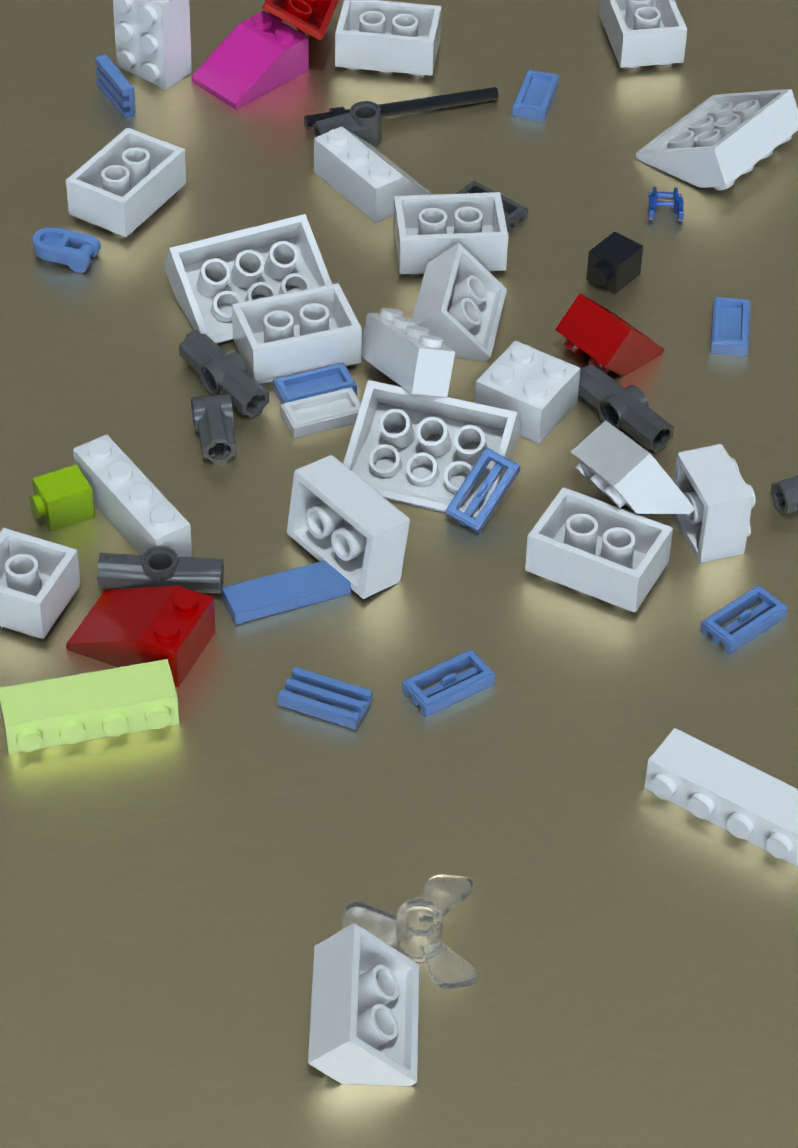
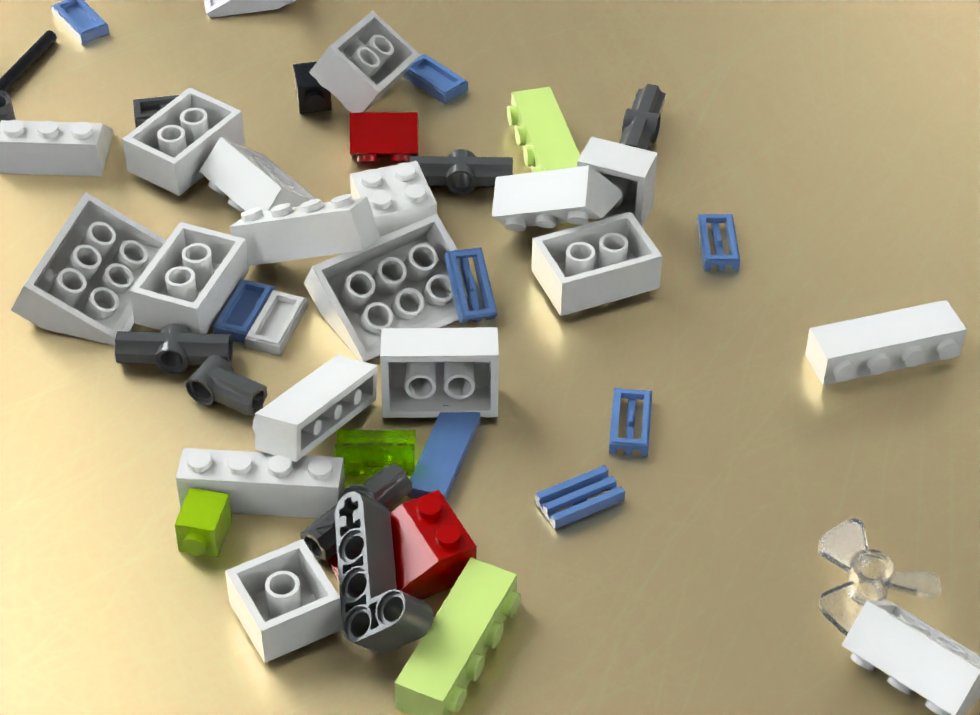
camera: 50 degrees left, 0 degrees up
blue piece [648,187,684,222] -> none
none -> white brick [252,355,377,462]
none -> white brick [309,11,420,113]
none -> clear neon green bracket [334,430,416,476]
none -> dark grey beam [335,491,434,654]
none -> yellowish green brick [507,87,580,172]

